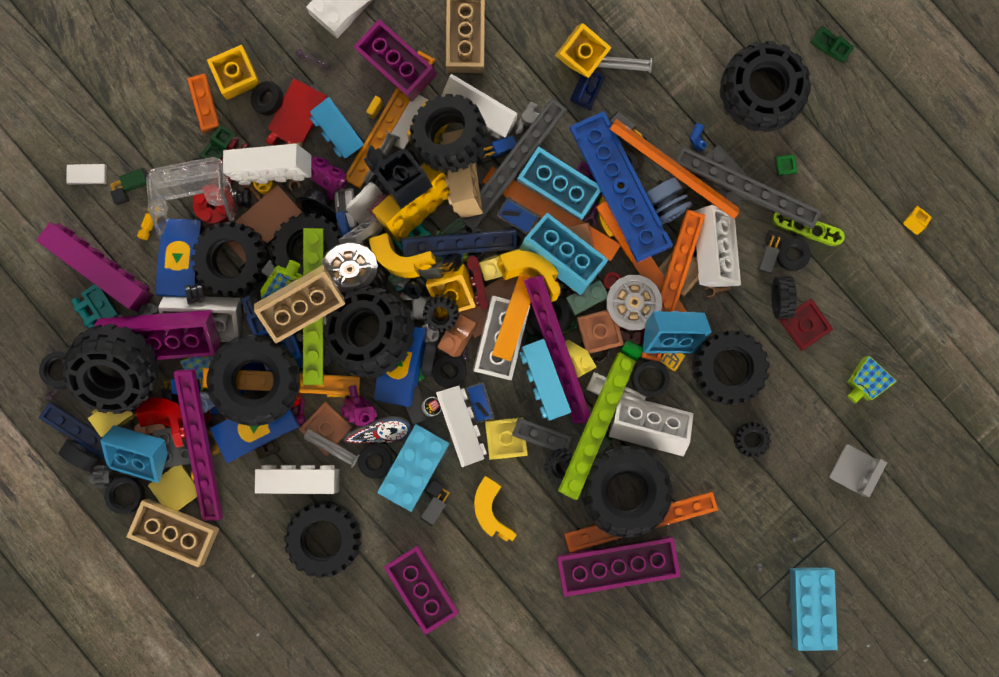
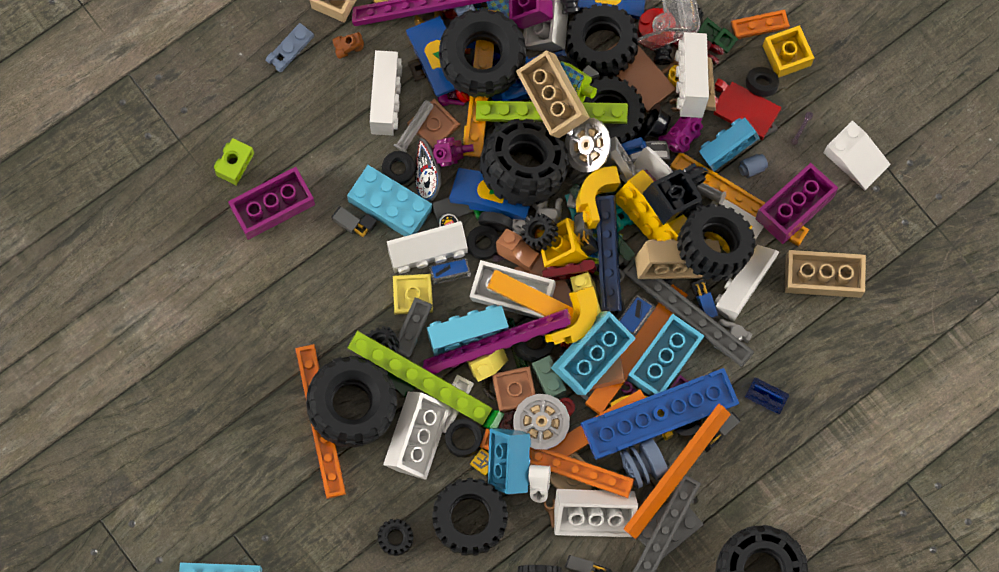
camera: 90 degrees right, 10 degrees down
black tyre [284,501,362,578] -> none
yellow tile [366,95,383,120] -> none
black wheel [404,276,427,299] -> none
yellow arch [474,476,517,541] -> none
yellow slope [555,23,612,78] -> none
magenta brick [556,536,681,597] -> none
light grey axle [597,56,652,73] -> none
blue arm [690,123,707,151] -> none
none -> lime brick [214,138,254,186]
none -> sand blue plate [266,23,314,72]
none -> dark orange plate [333,32,364,59]
none -> white piece [529,465,551,503]
none -> sand blue brick [739,154,768,178]

